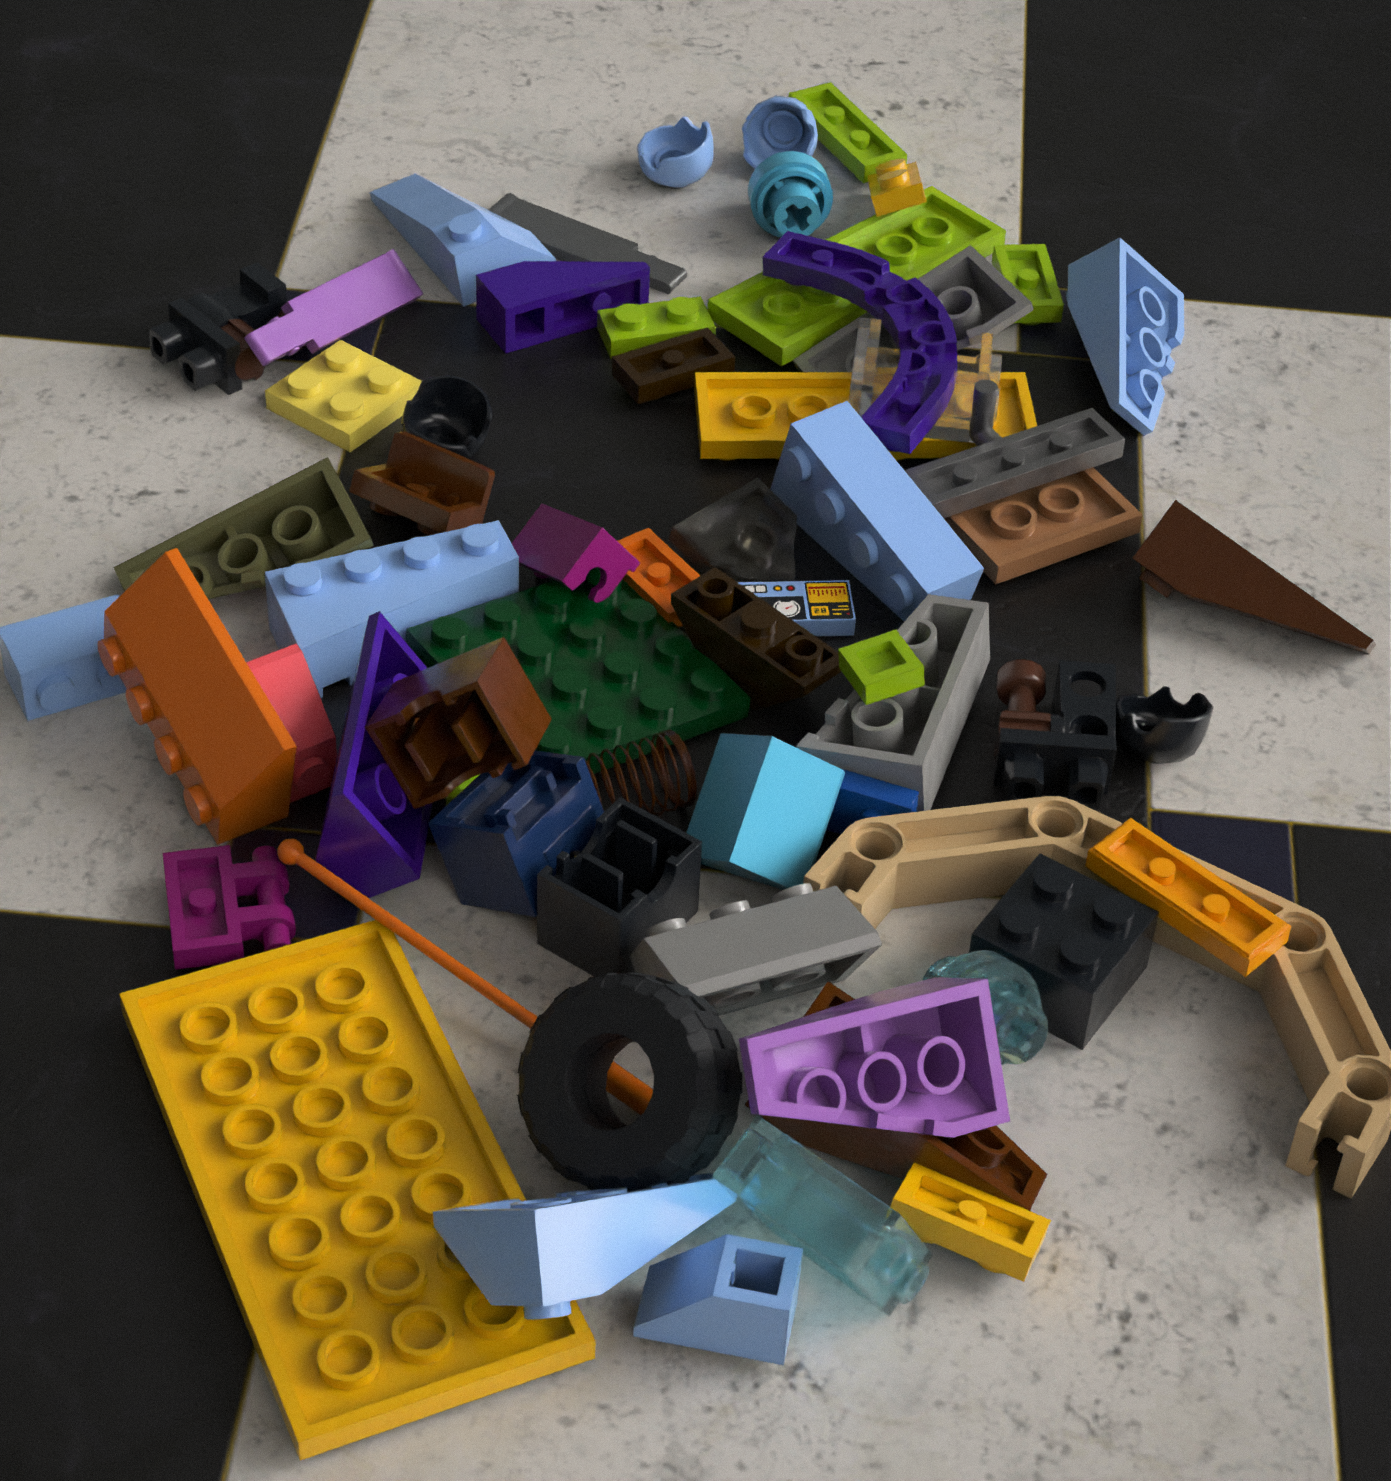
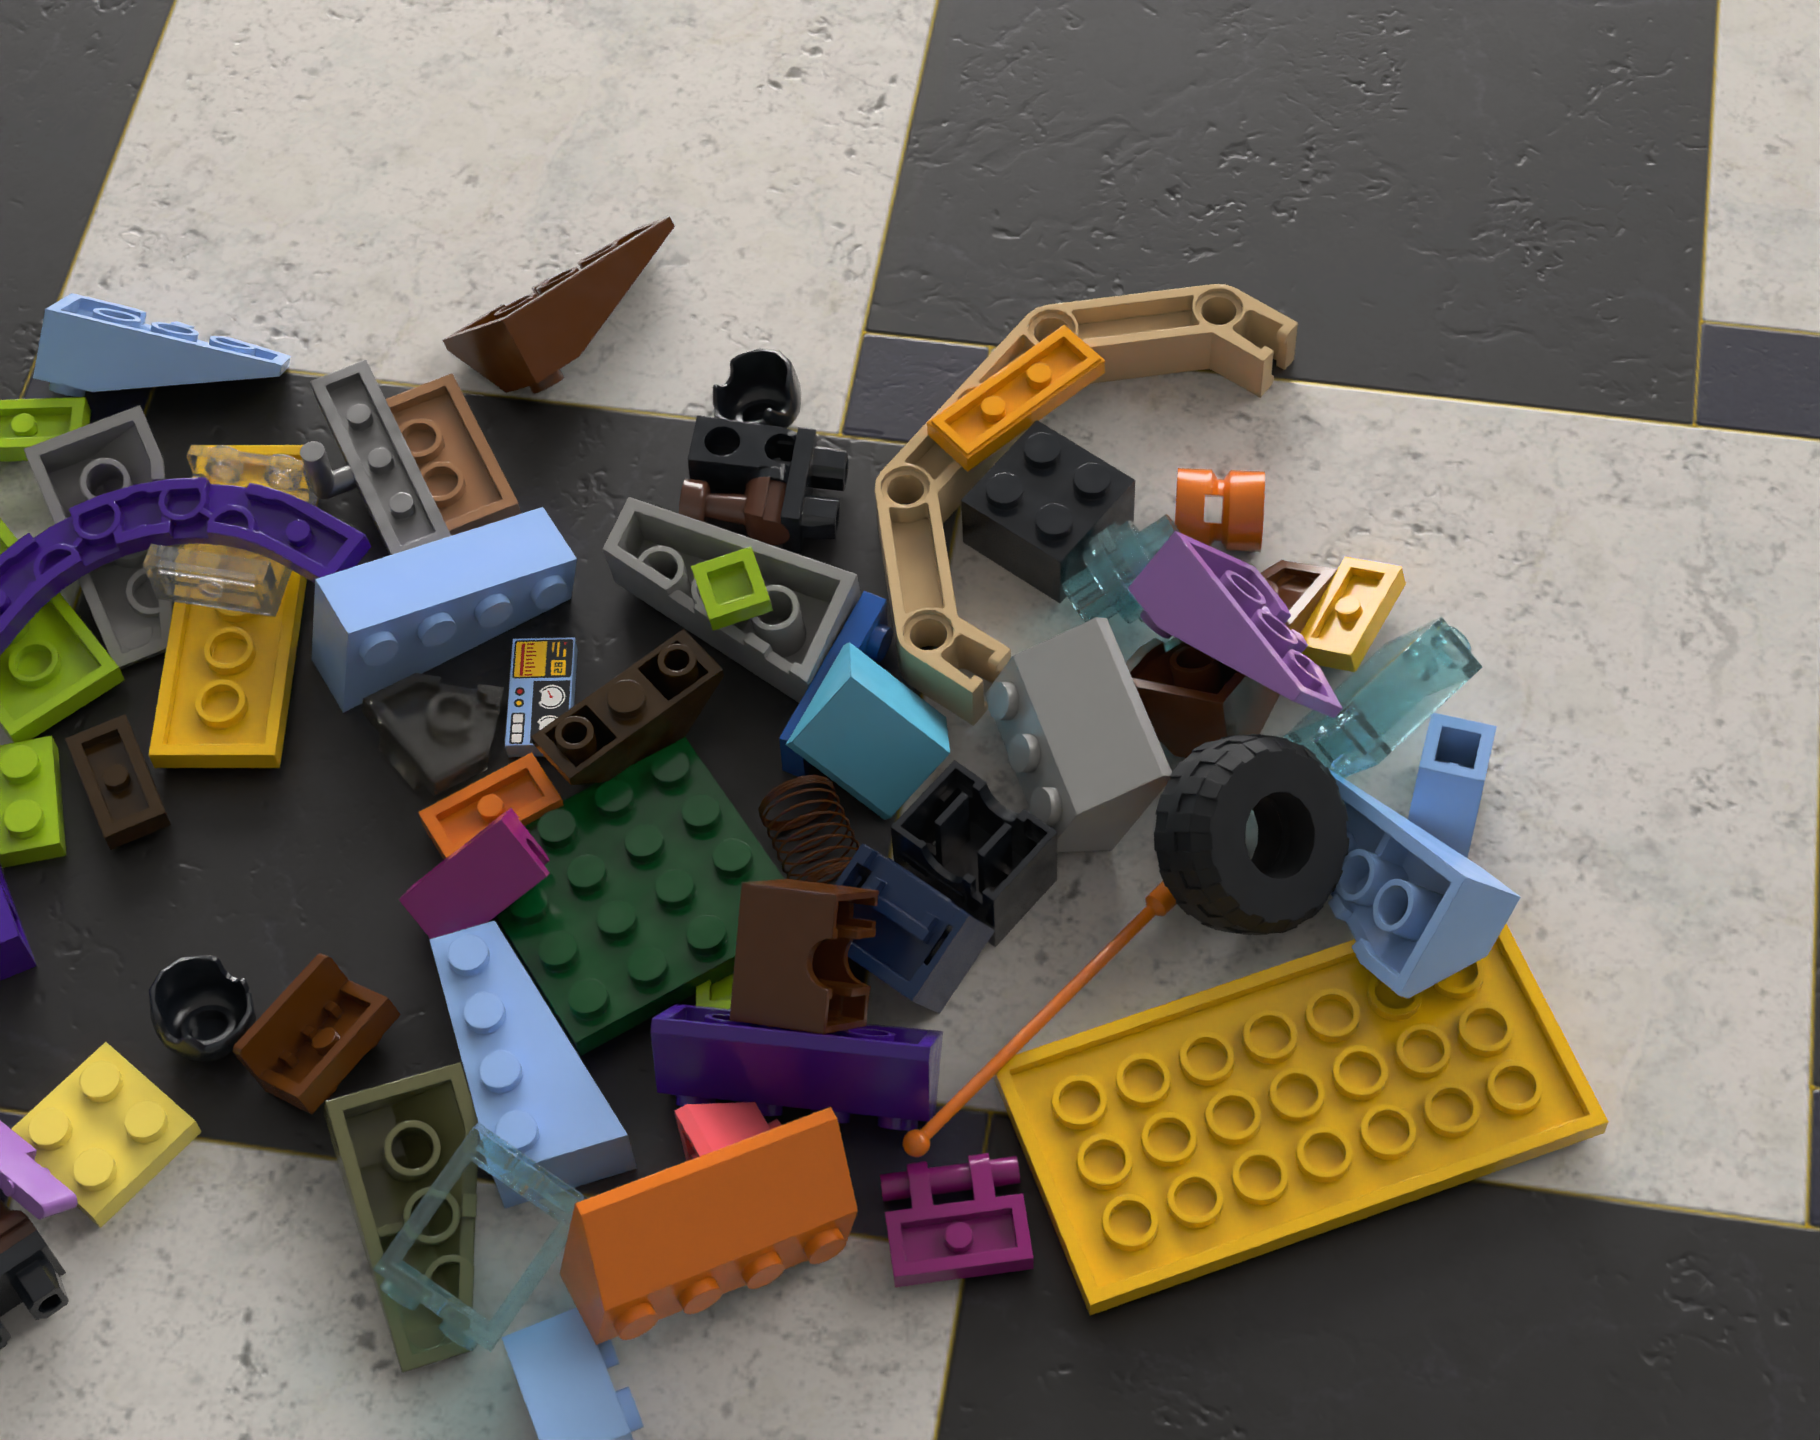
camera: 80 degrees left, 15 degrees up
none -> clear light blue window [373,1122,588,1352]
none -> orange wheel [1175,468,1265,552]

